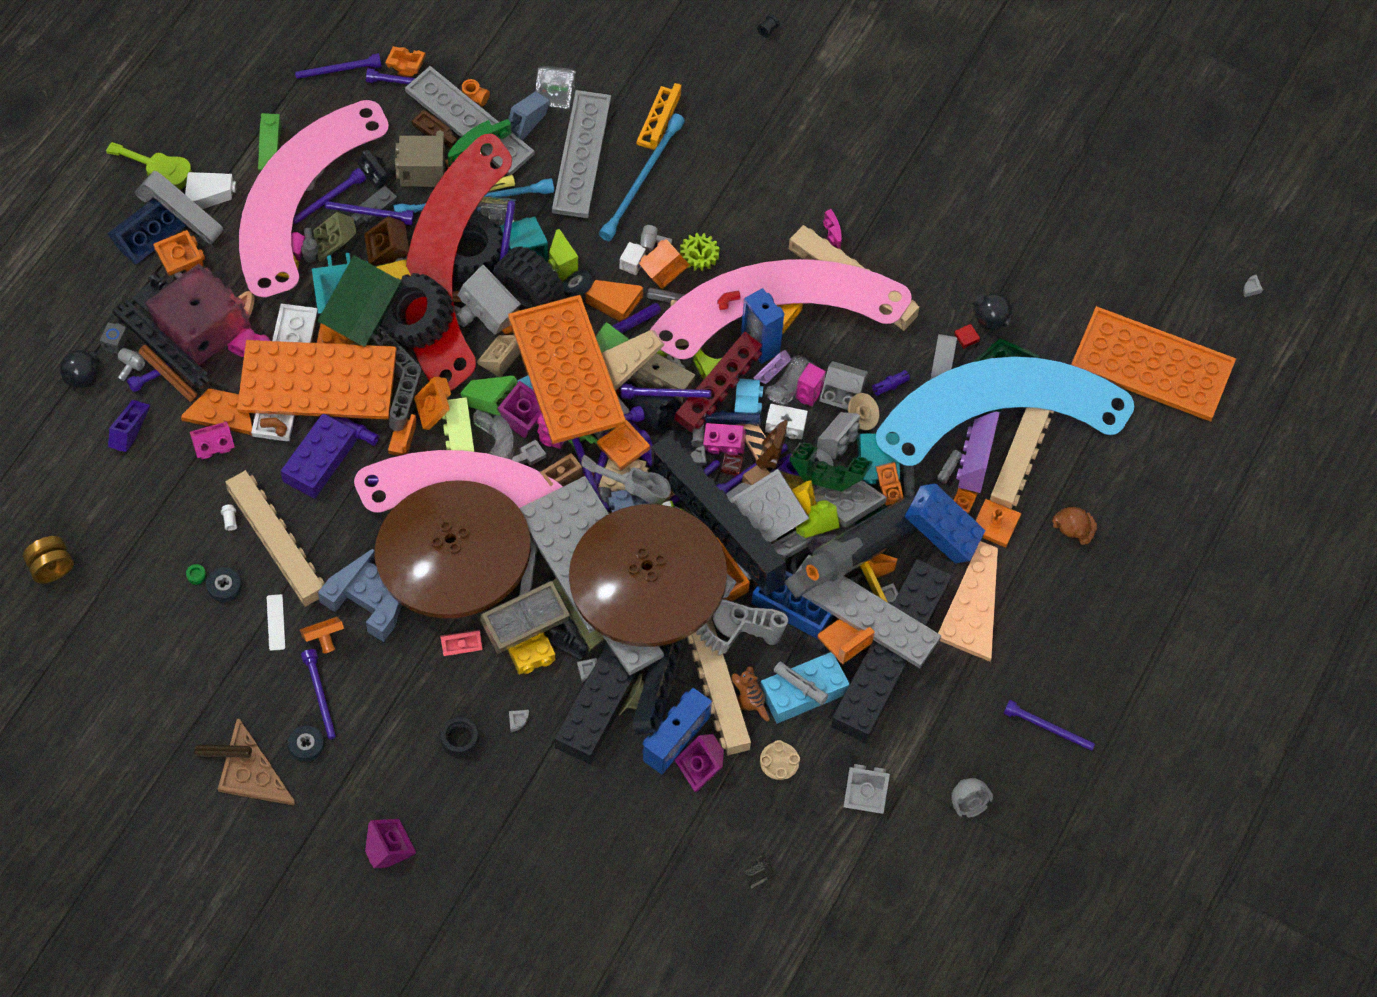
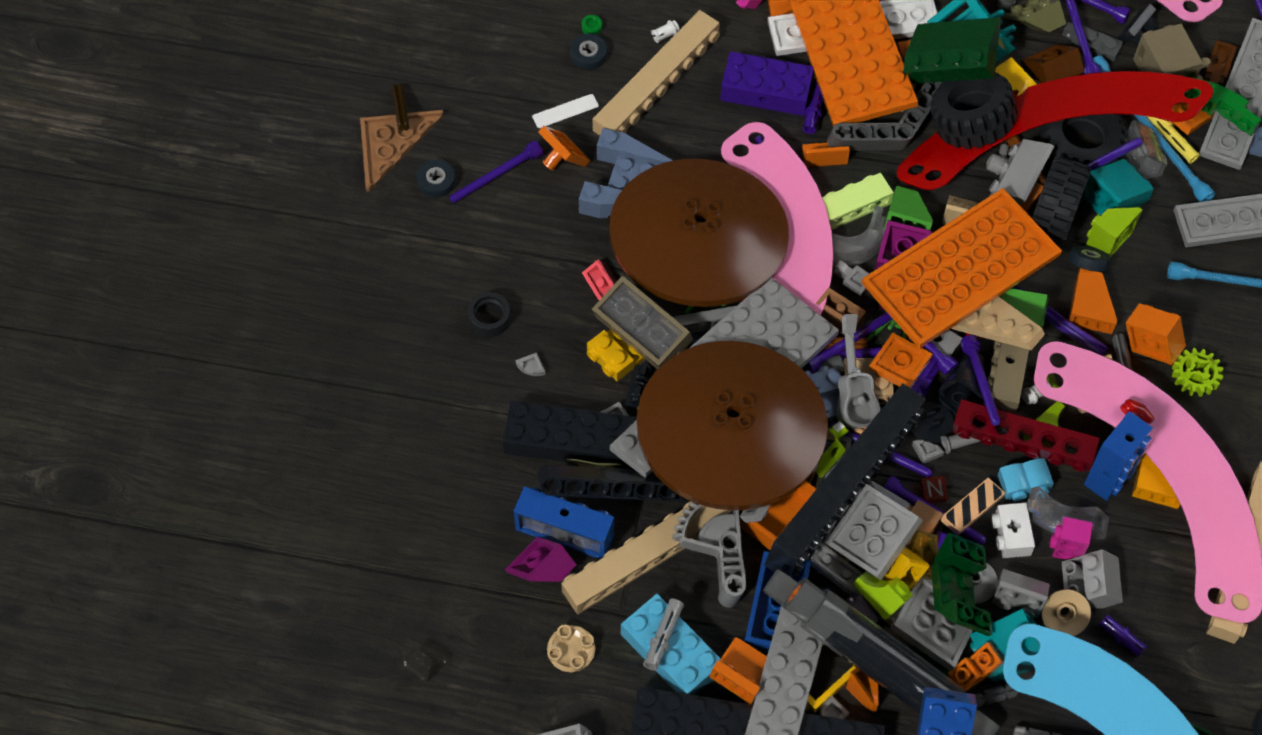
camera: 75 degrees right, 0 degrees up
dark orange arm [260,418,287,437] -> none
magenta slope [365,819,416,868] -> none
orange plate [414,377,451,430] -> none
white brick [620,242,646,275] -> none
light grey piece [640,225,672,253] -> none
dark pink brick [703,423,747,455] -> none
dark blue pin [704,410,762,425] -> none
dark orange animal [732,666,770,722] -> none
lavender slope [753,350,791,384] -> none
reddish brown slope [755,420,788,469] -> none
light grey beam [930,334,957,380] -> none
red tile [954,324,980,349] -> none

